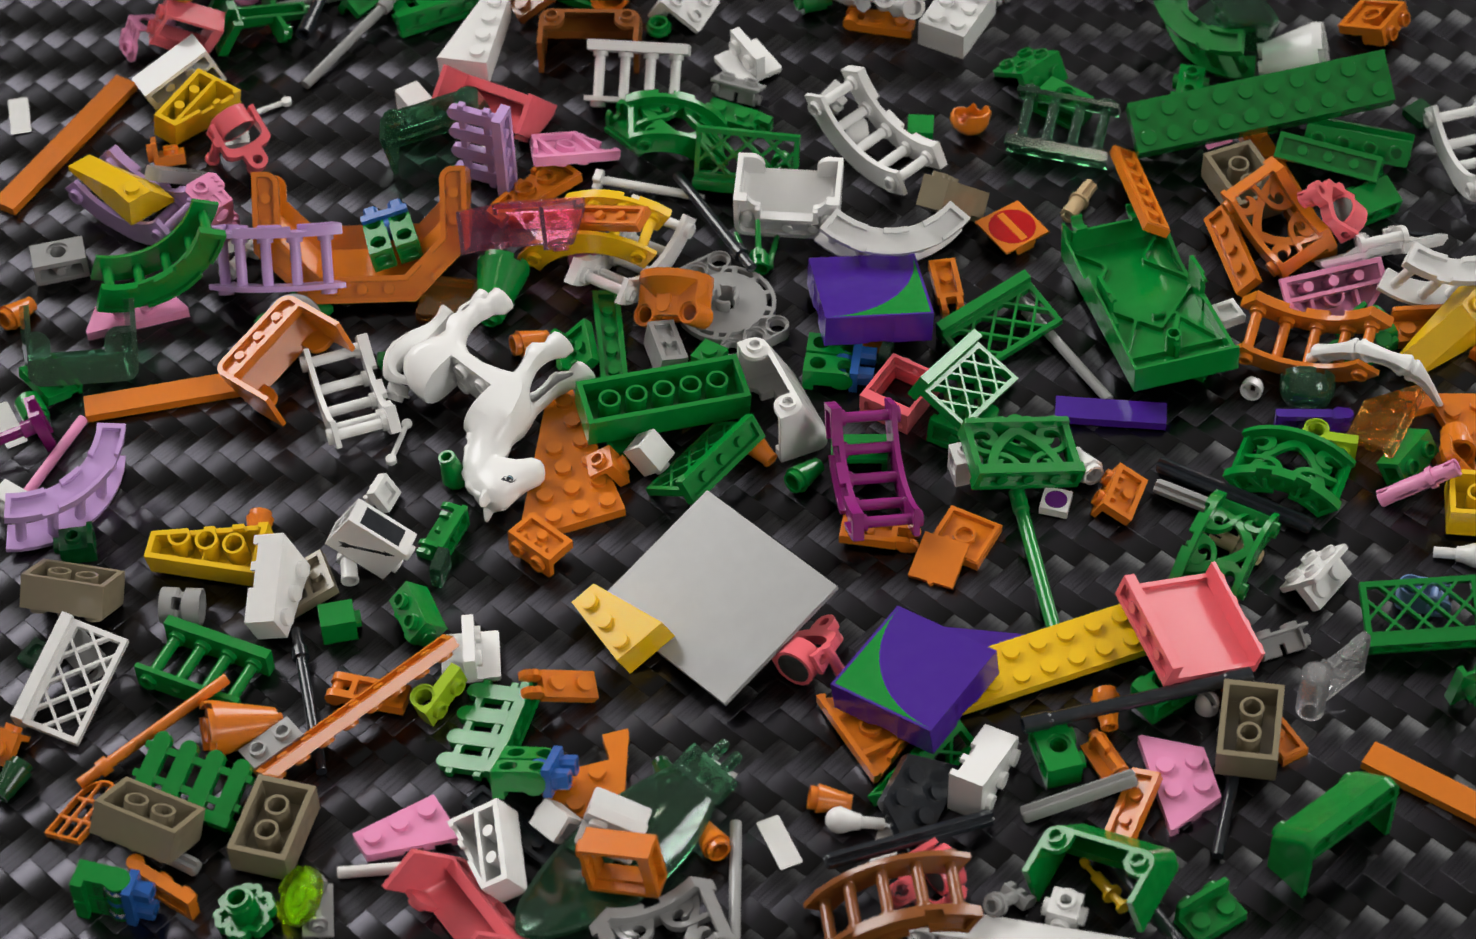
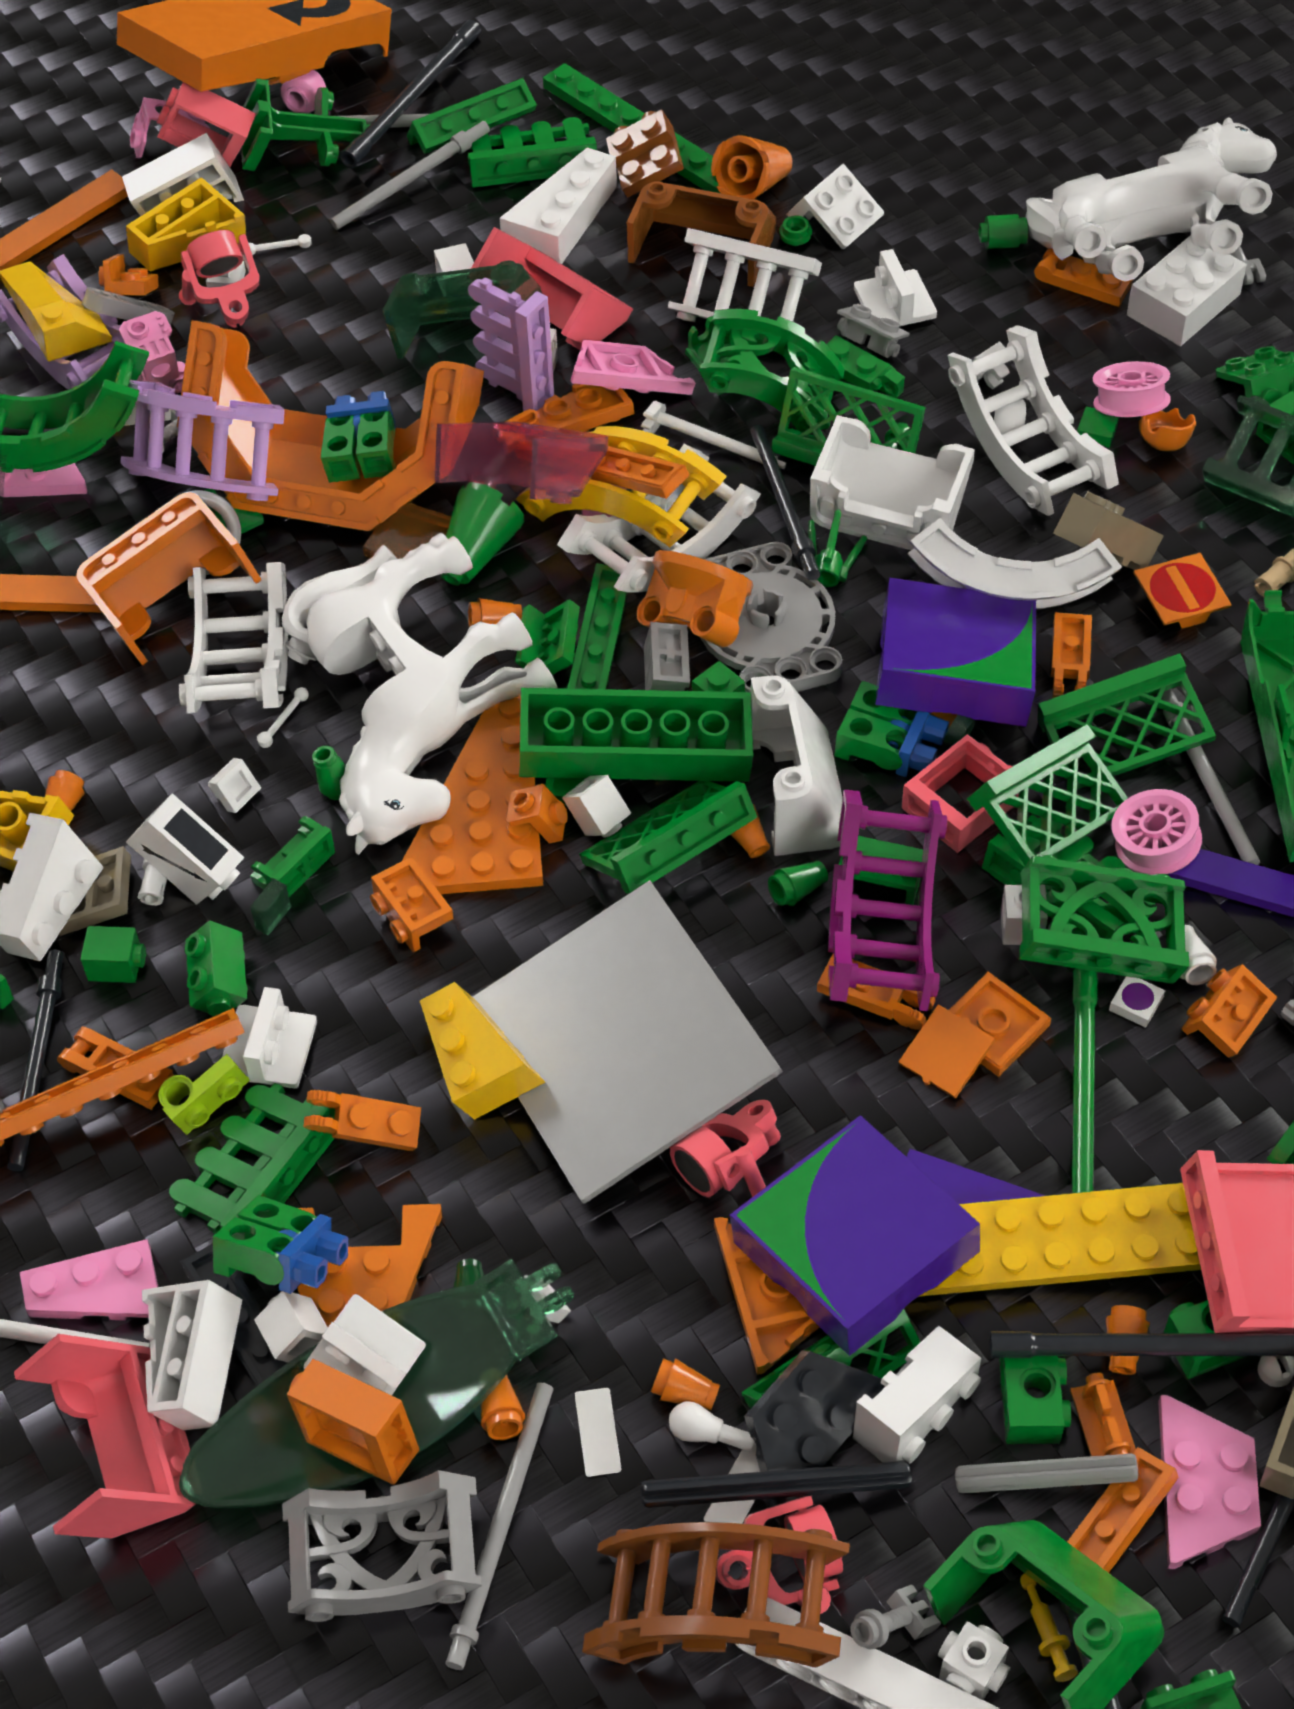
camera: 15 degrees right, 5 degrees up
none -> bright pink wheel [1093,361,1171,417]
none -> bright pink wheel [1112,789,1202,875]

